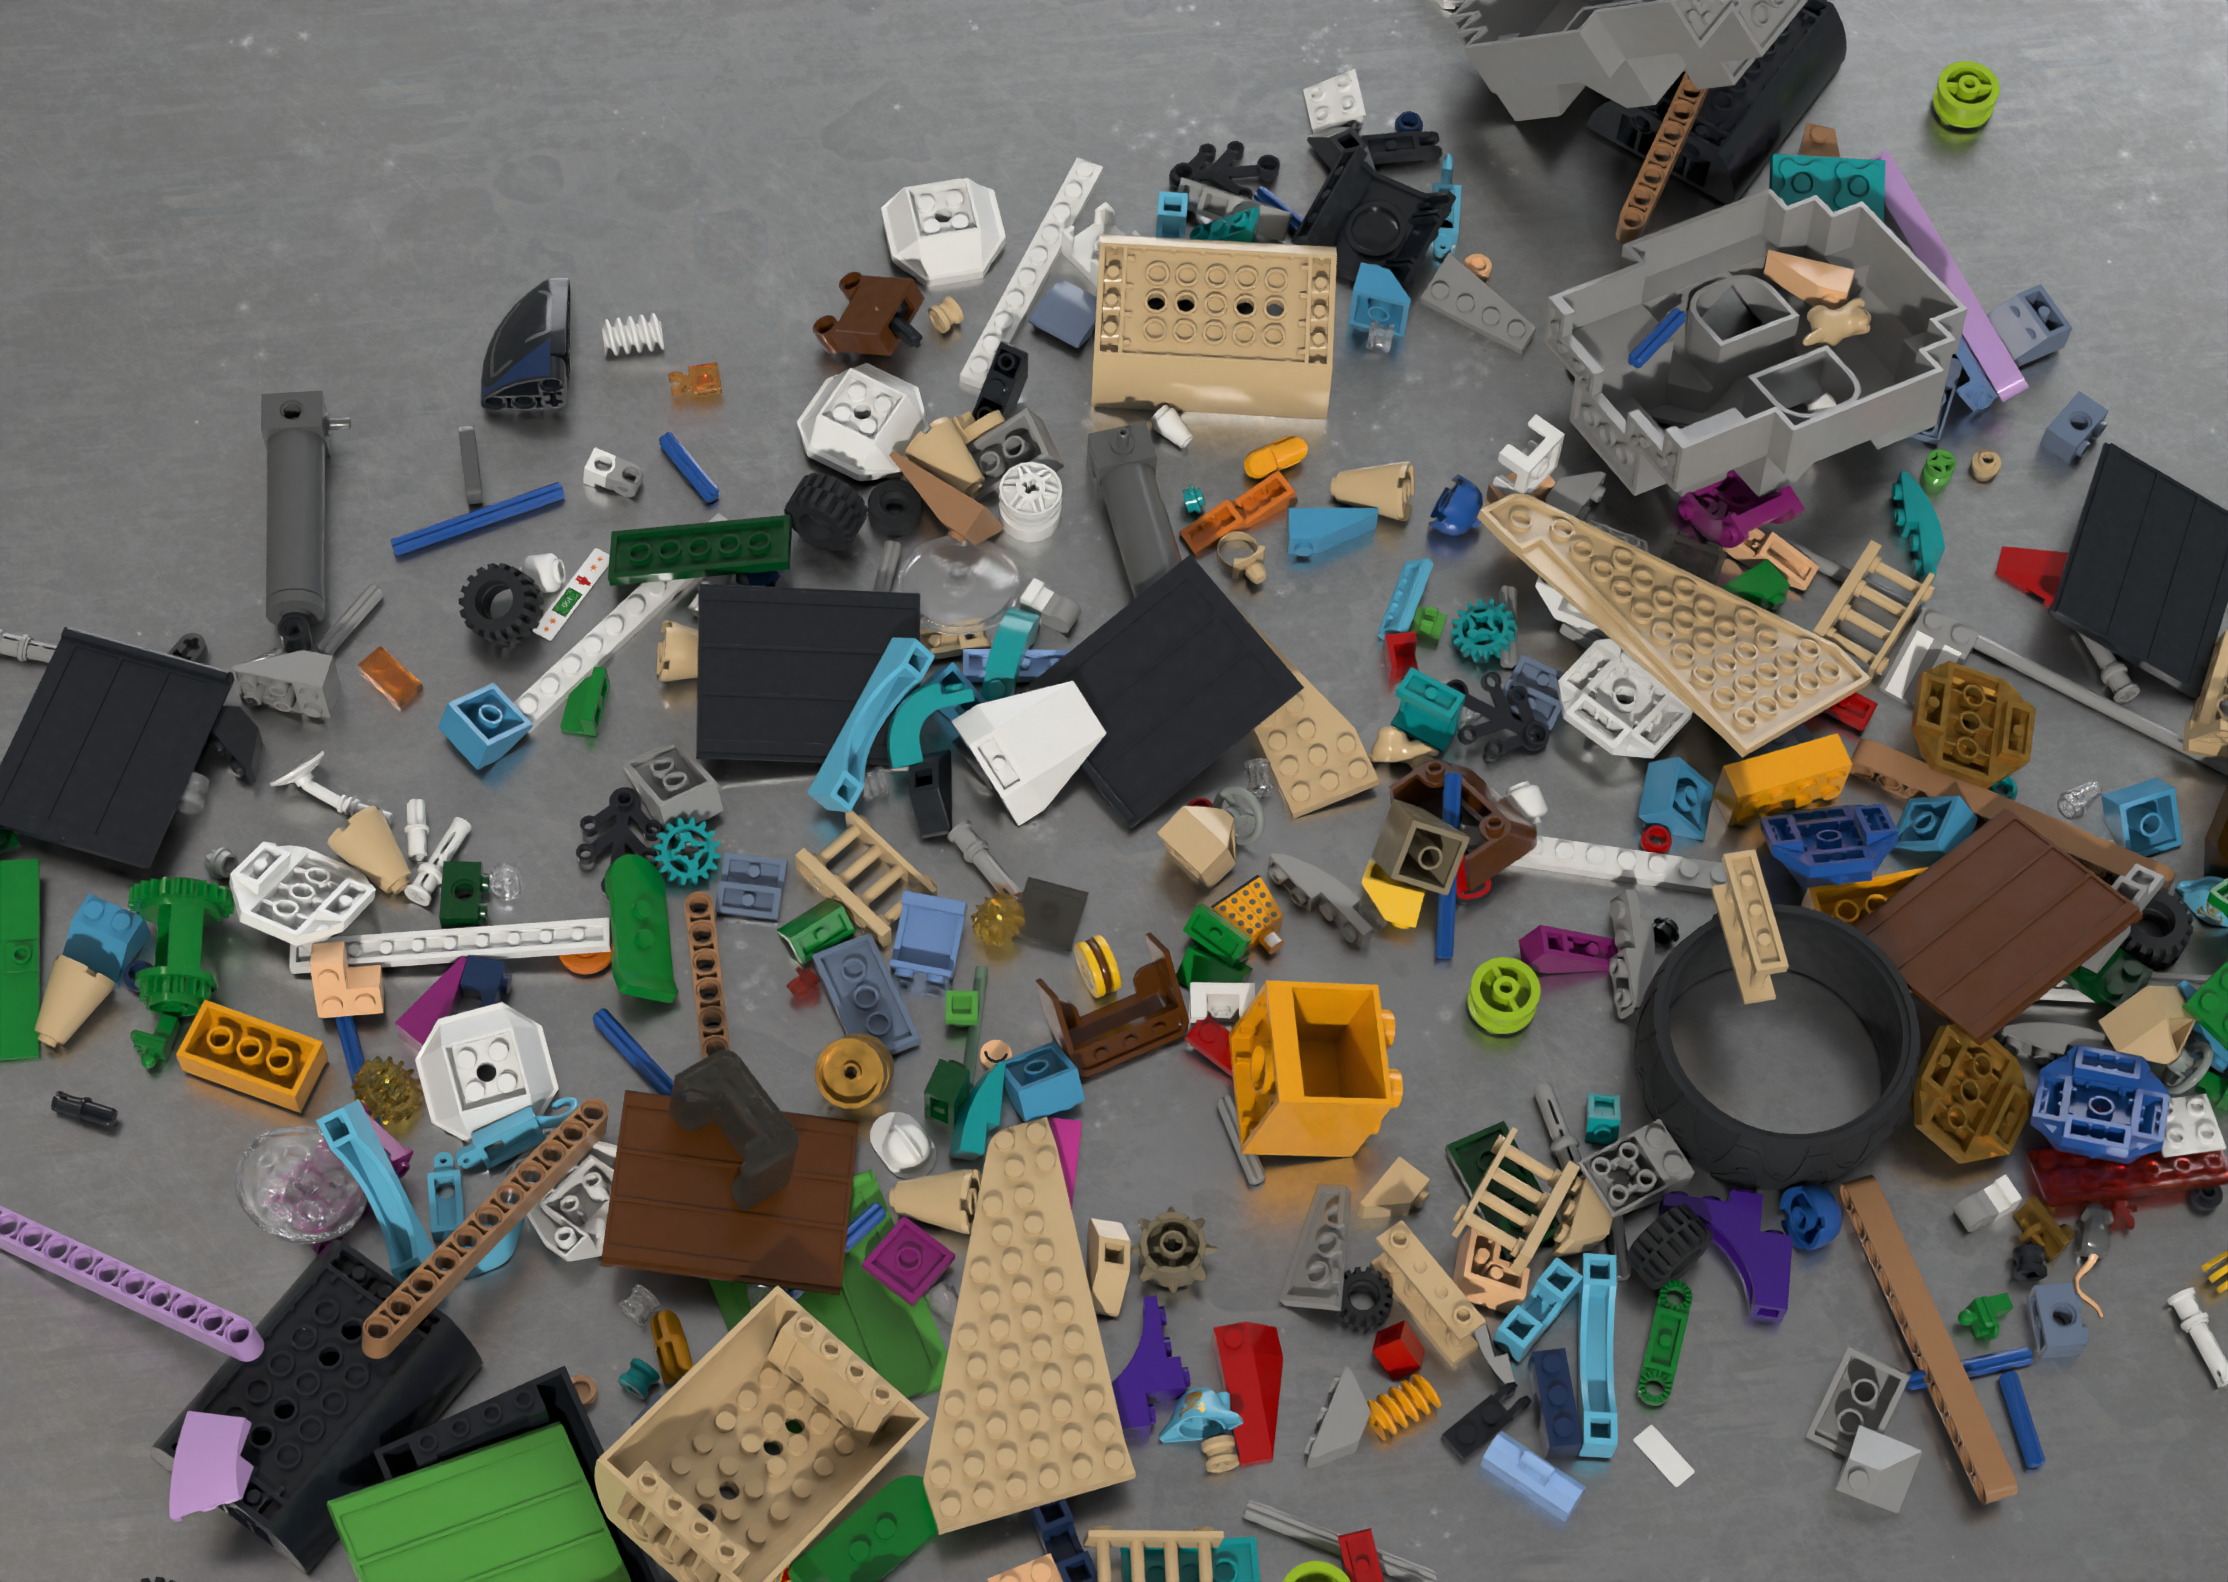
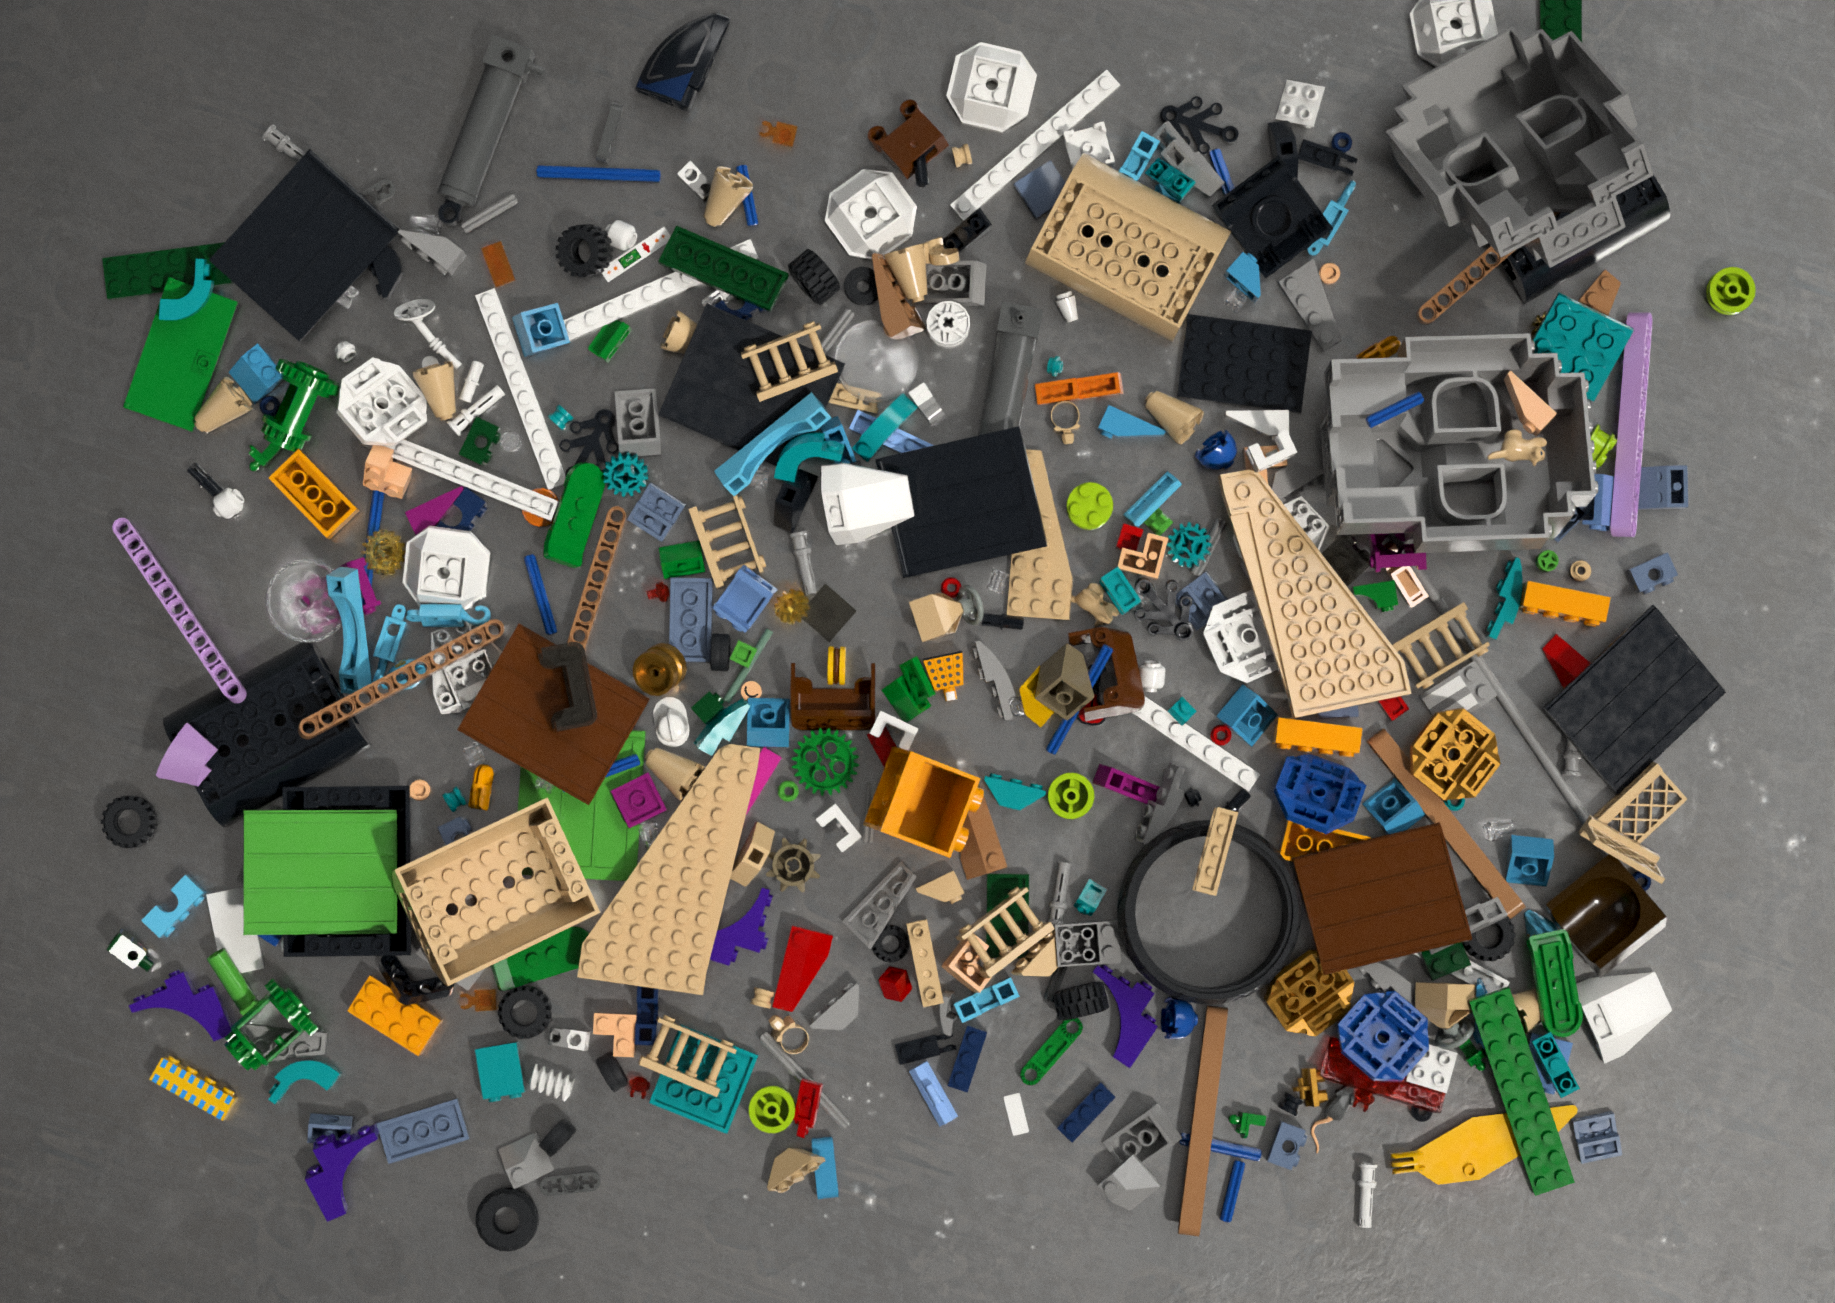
camera: 25 degrees right, 25 degrees up
white piece [602,313,664,357] -> none
medium azure hat [1159,1387,1243,1443] -> none
light orange arm [1244,436,1308,479] -> none
light orange piece [1367,1373,1442,1440] -> none
medium azure arch [1578,1253,1618,1458] -> none
leg [1953,1174,2022,1232] -> none
none -> white head [212,488,244,519]
none -> white plate [475,288,566,490]
none -> teal wheel [547,404,574,430]
none -> tan cone [703,166,753,227]
none -> black tyre [710,633,730,671]
none -> tan fence [741,321,838,402]
none -> tan piece [769,1015,809,1054]
none -> bright green plate [778,781,799,802]
none -> green gear [792,728,860,796]
none -> white panel [816,804,862,853]
none -> medium nougat wedge [961,796,1007,880]
none -> black axle [982,613,1024,630]
none -> teal slope [984,773,1046,811]
none -> dark blue arch [1056,1081,1116,1143]
none -> lime wheel [1066,482,1113,530]
none -> light nougat brick [1117,533,1168,580]
none -> teal plate [1167,697,1197,726]
none -> black plate [1177,314,1312,414]
none -> white slope [1225,410,1289,441]
none -> light orange brick [1519,581,1611,627]

